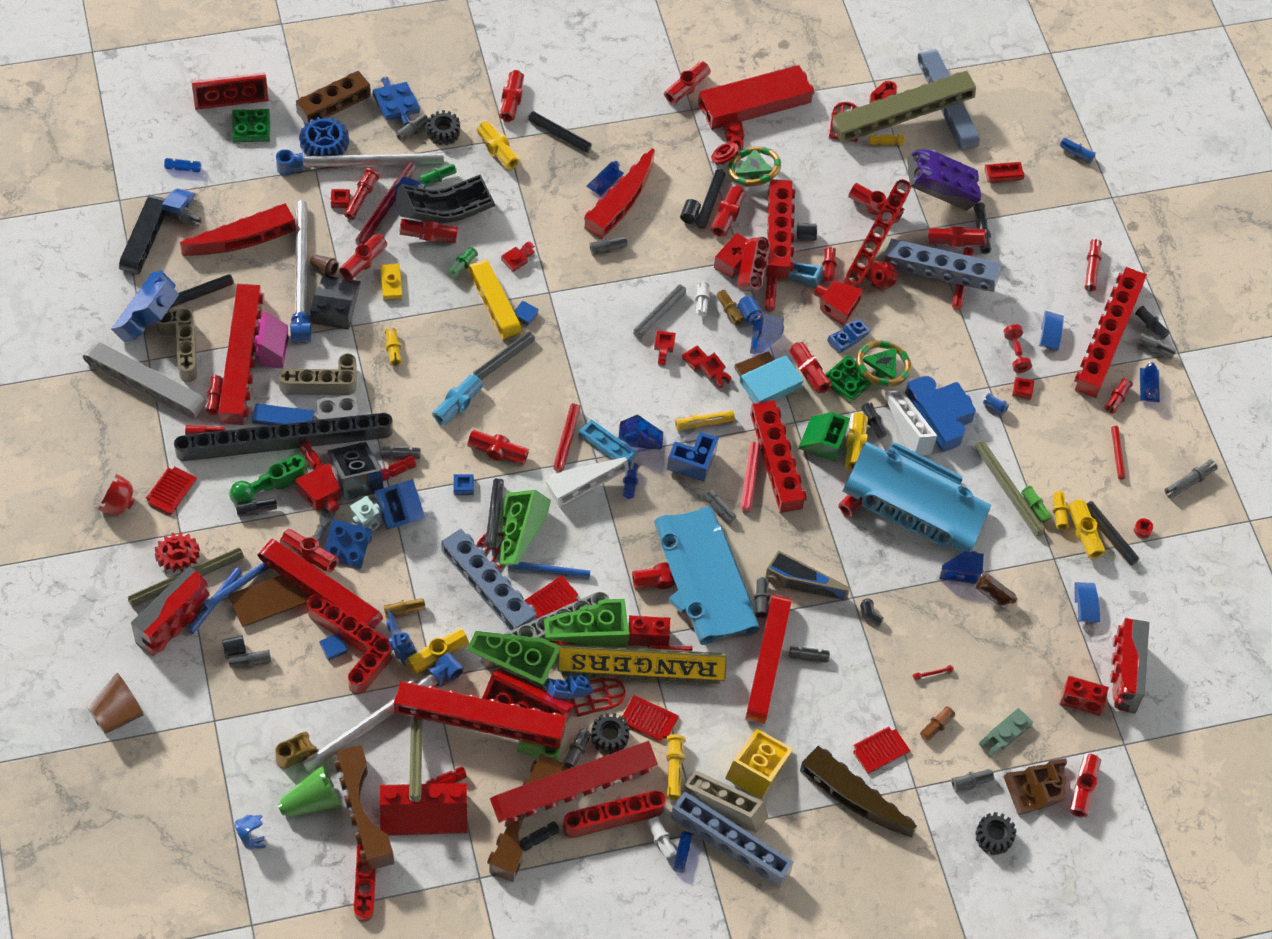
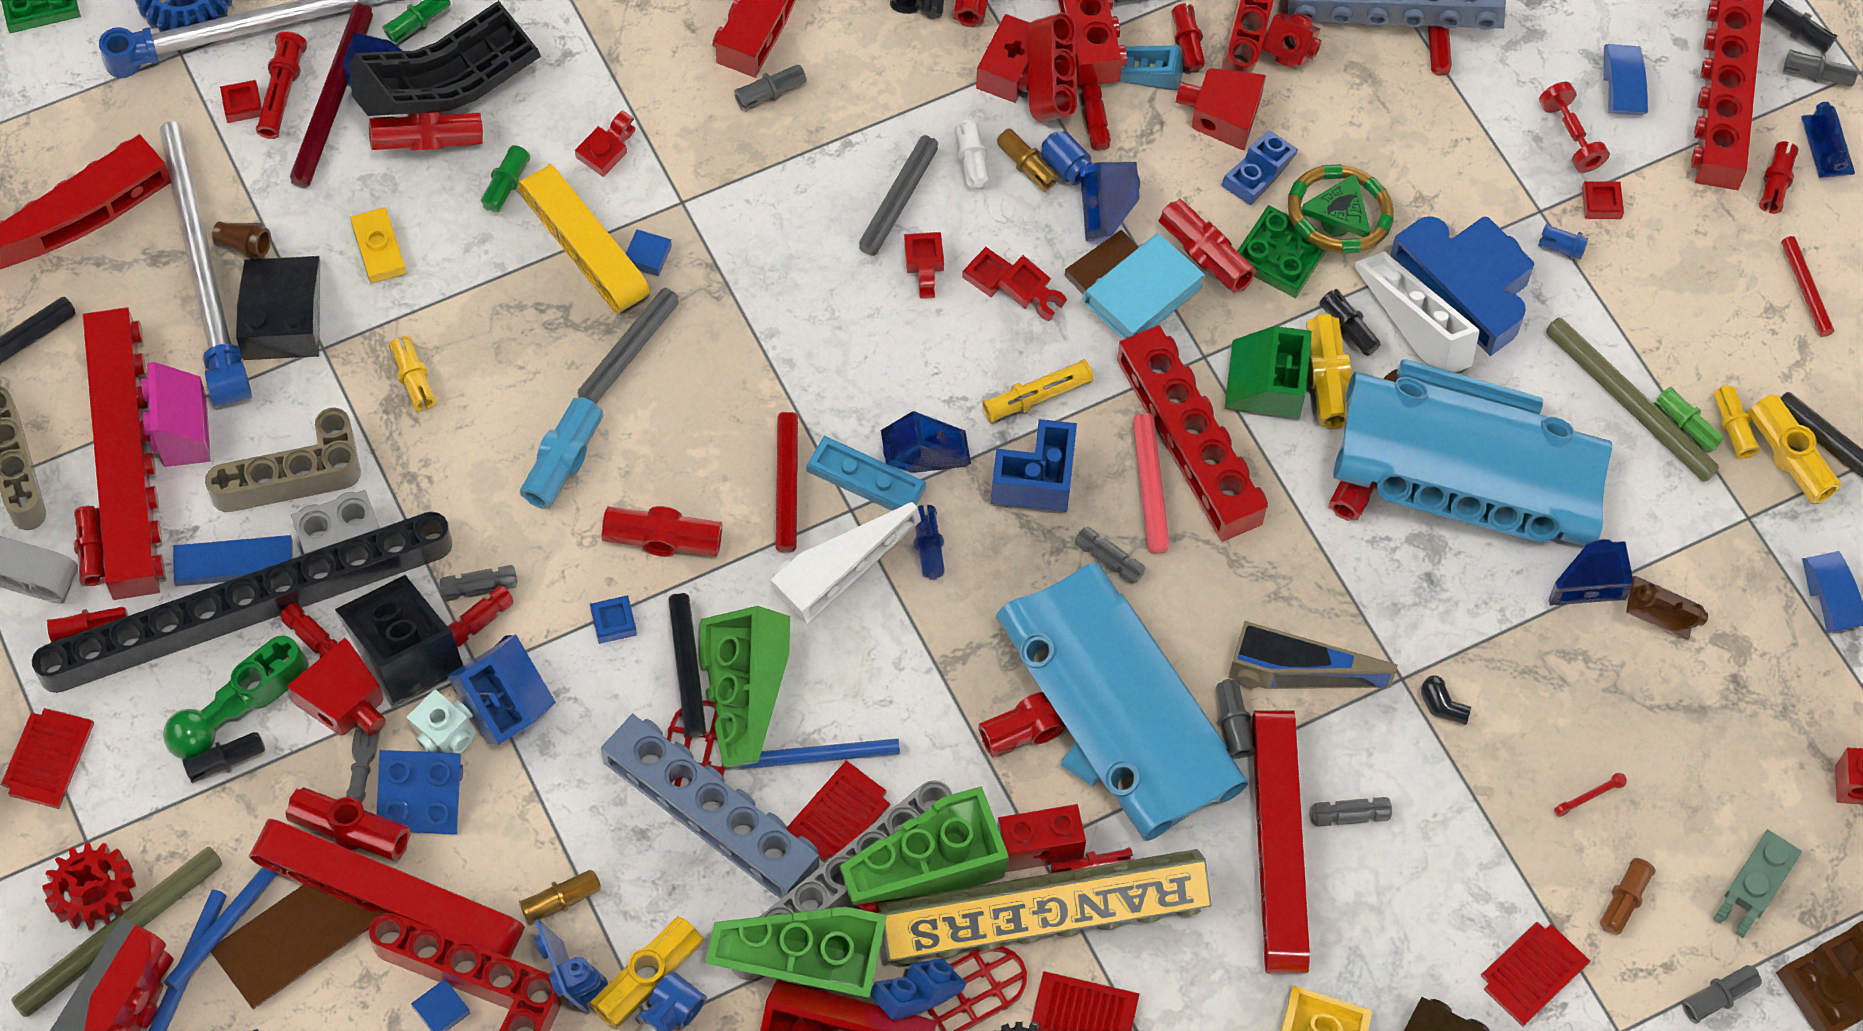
camera: 10 degrees left, 5 degrees up
red piece [339,234,387,281] -> none

